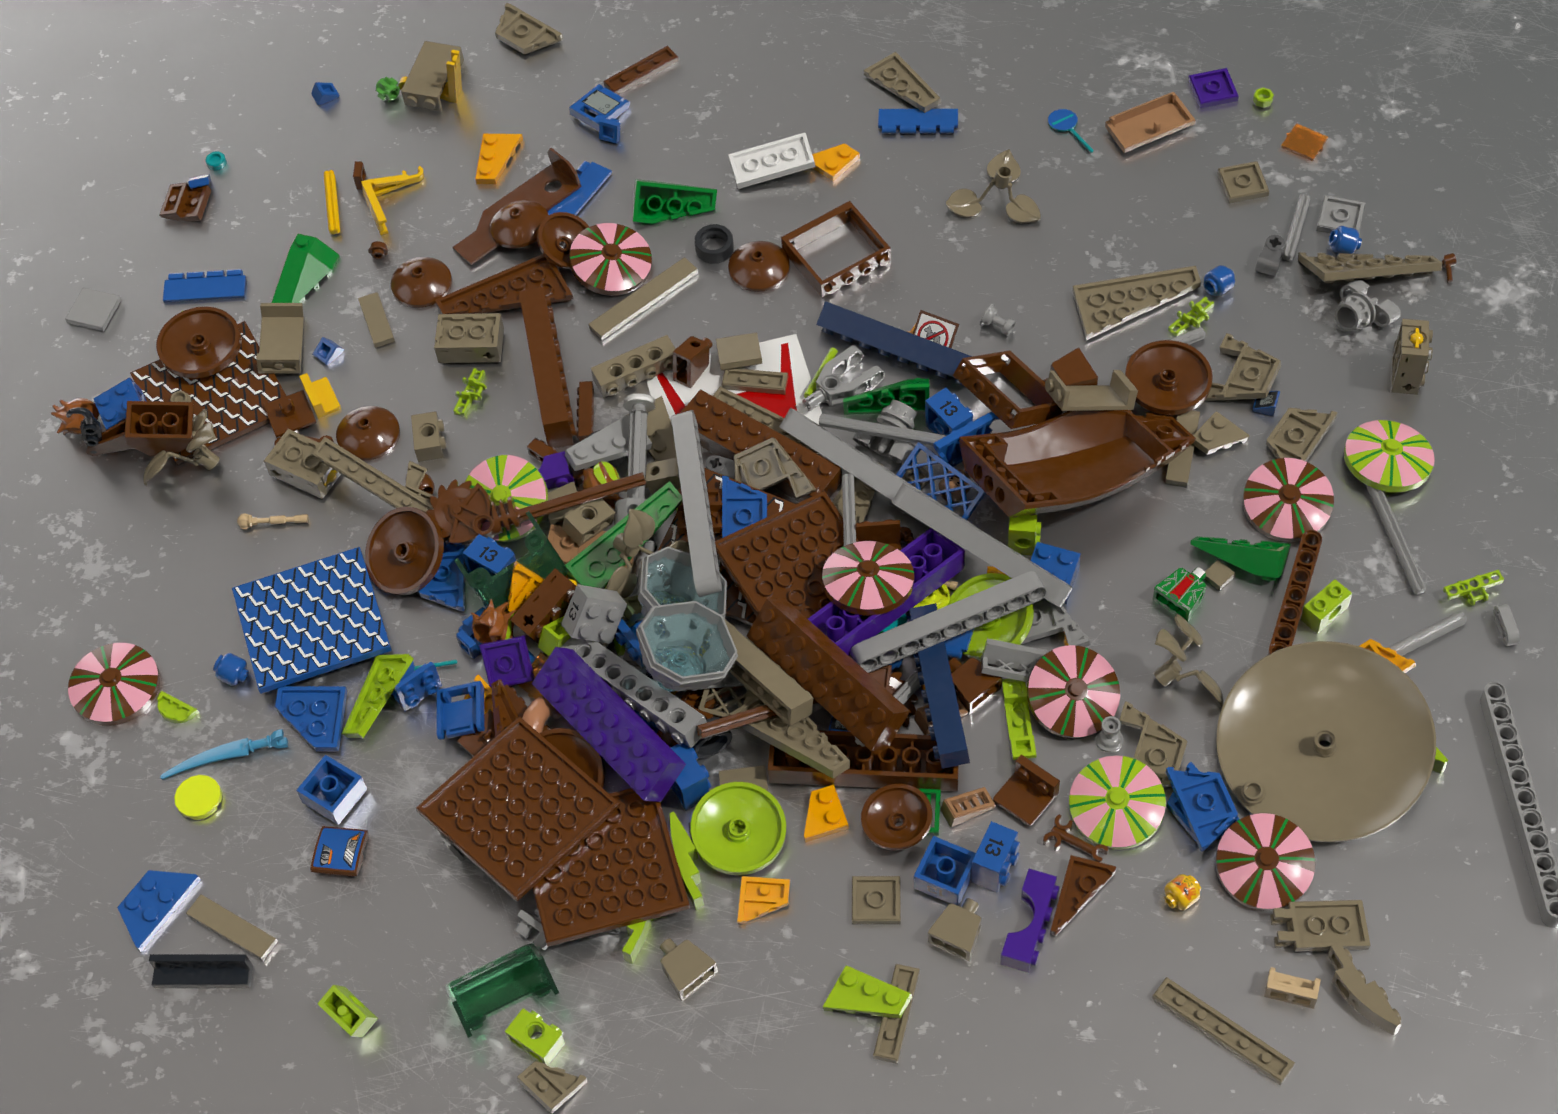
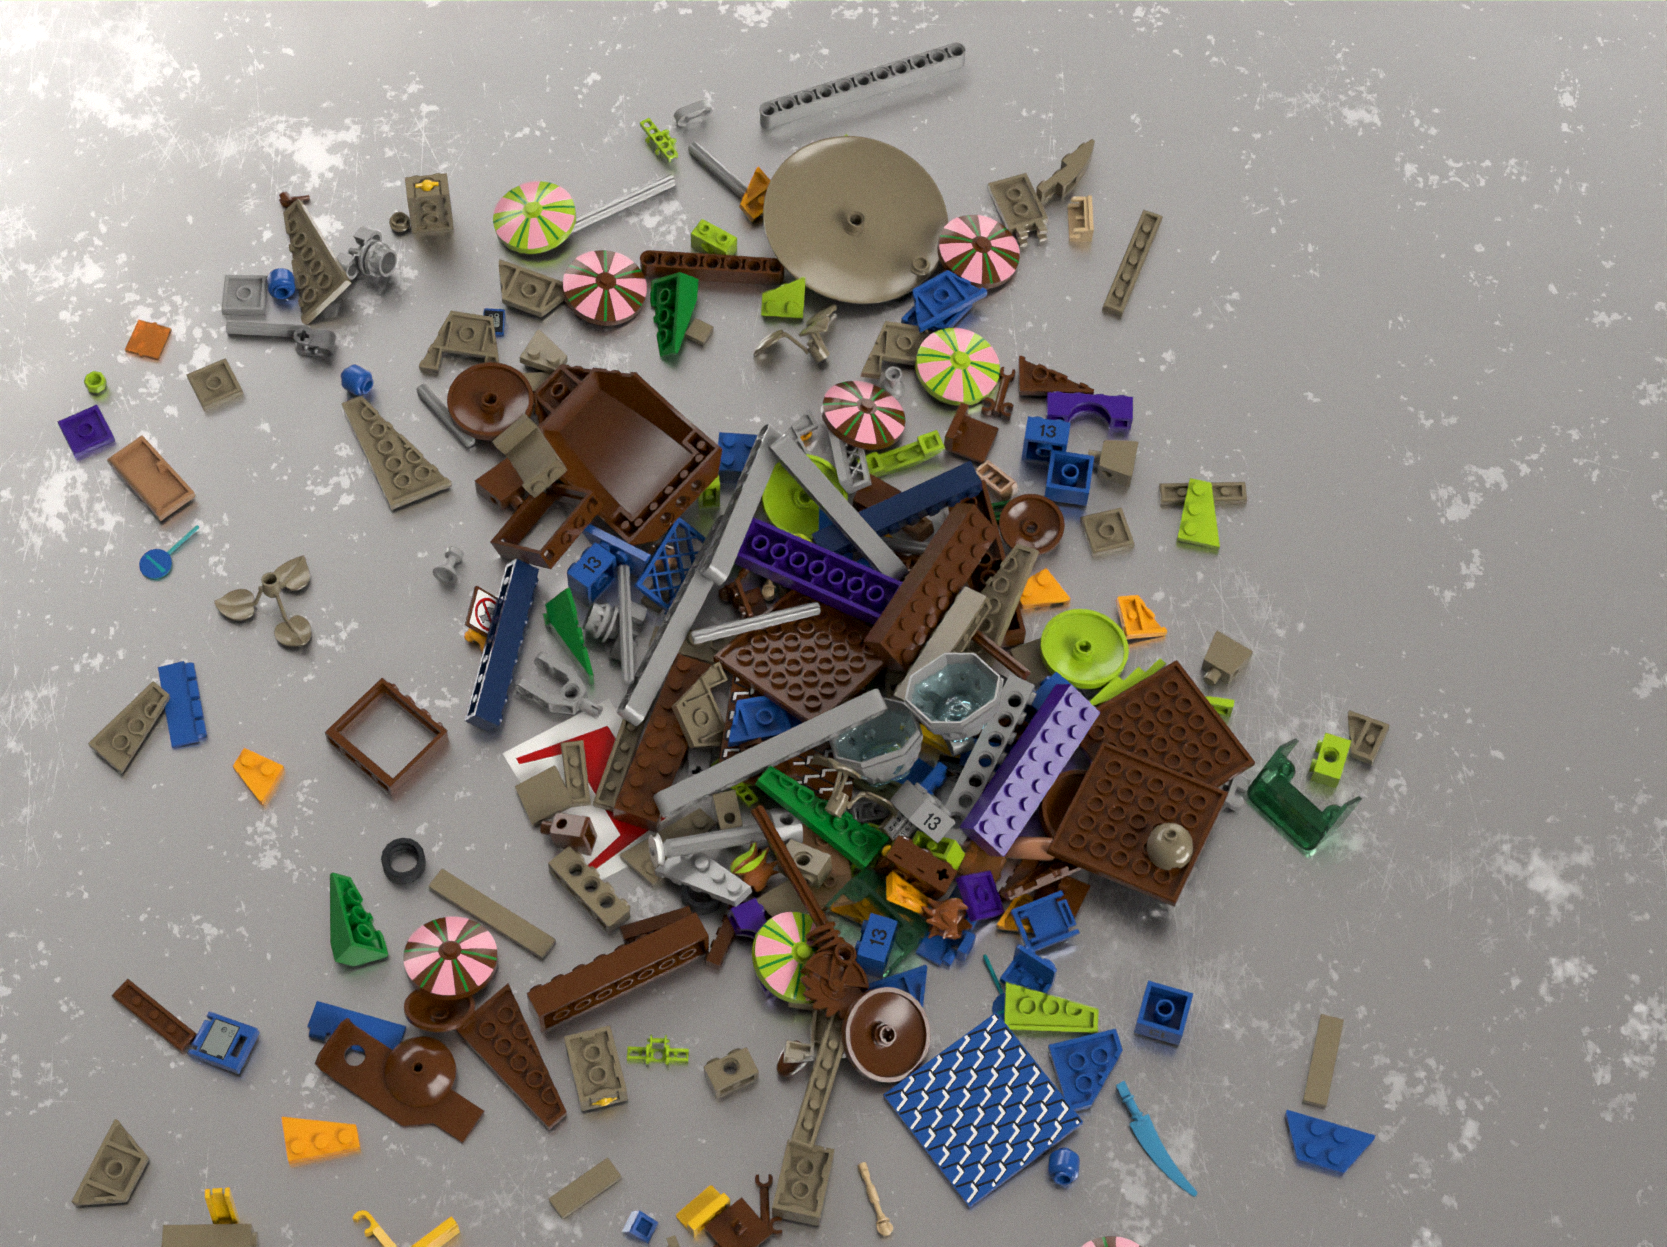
camera: 115 degrees left, 5 degrees up
black fence [149,954,253,988] -> none
lime tile [157,691,199,724] -> none
neon yellow tile [174,775,222,820] -> none
slope [310,826,369,877] -> none
lime brick [317,985,378,1038] -> none
reddish brown dish [336,406,400,461] -> none
reddish brown plate [368,241,388,259] -> none
reddish brown dish [390,257,452,308] -> none
blue tile [599,118,621,144] -> none
white plate [728,133,816,189] -> none
reddish brown dish [728,241,790,292] -> none
lime bar [804,347,838,398] -> none
dish [822,541,914,616] -> none
green torso [1153,567,1206,622] -> none
yellow head [1164,874,1201,911] -> none
lime piece [1168,296,1214,337] -> none
none -> lime wing [761,276,806,318]
none -> dark tan cylinder [1147,823,1193,870]

